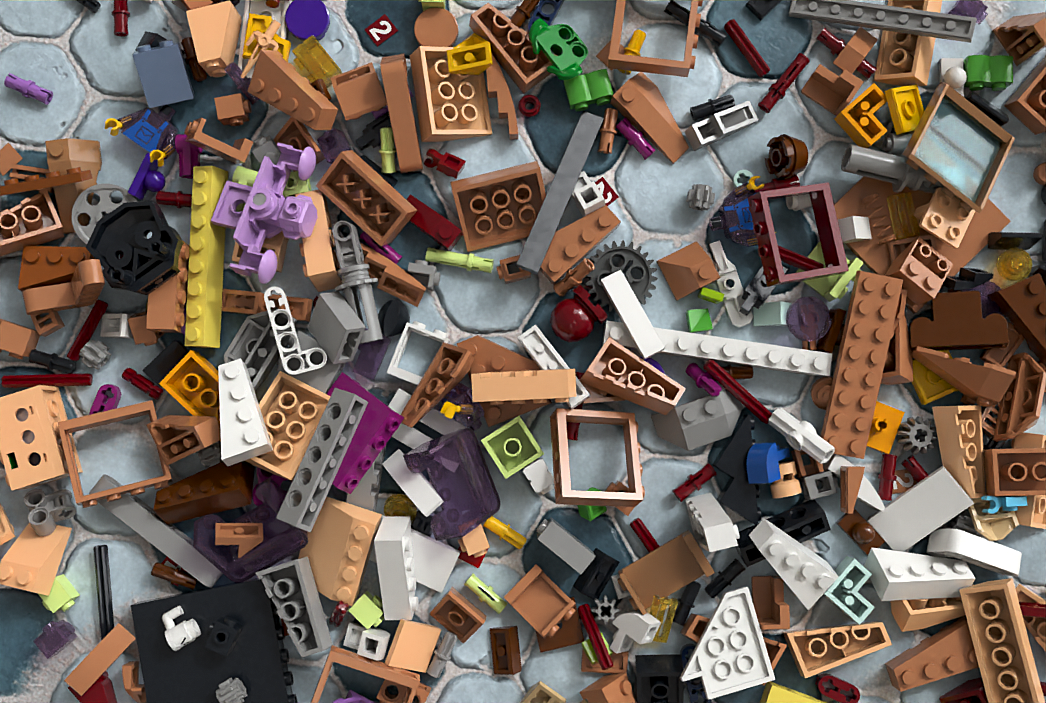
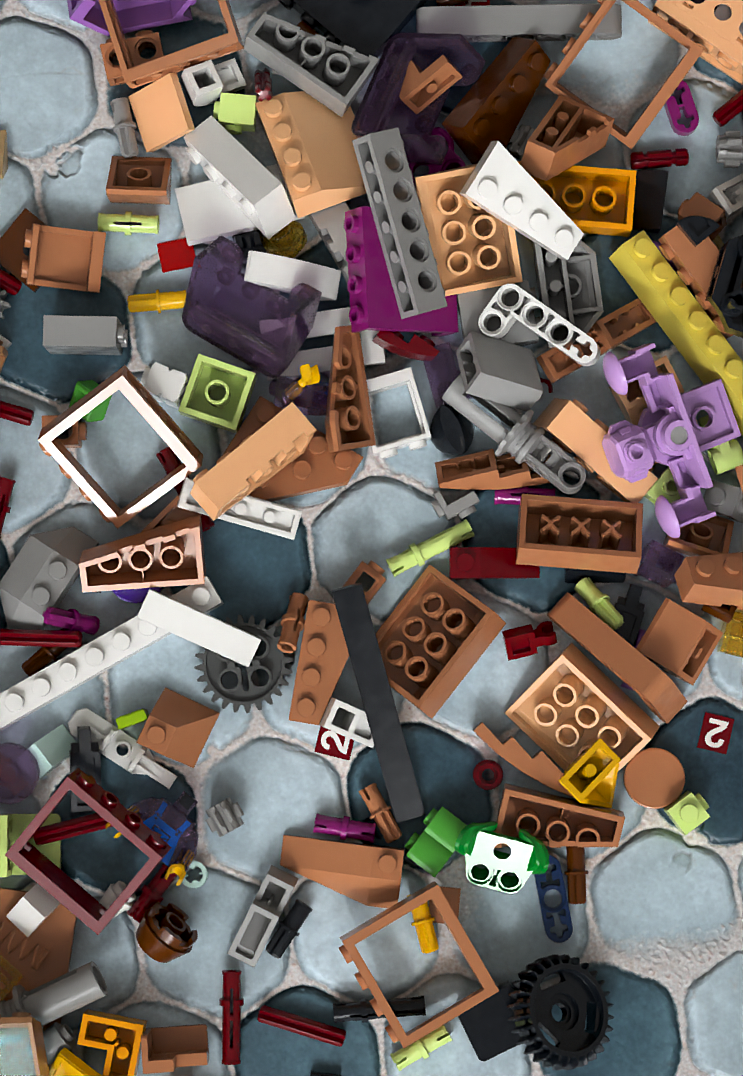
camera: 140 degrees right, 0 degrees up
light nougat brick [458,521,490,558] -> none
reddish brown slope [490,626,522,675] -> none
dark red tile [550,285,608,342] -> none
black slope [573,548,620,600] -> none
bright green slope [685,308,713,333] -> none
none -> dark red slope [372,331,440,361]
none -> black tile [676,216,720,247]

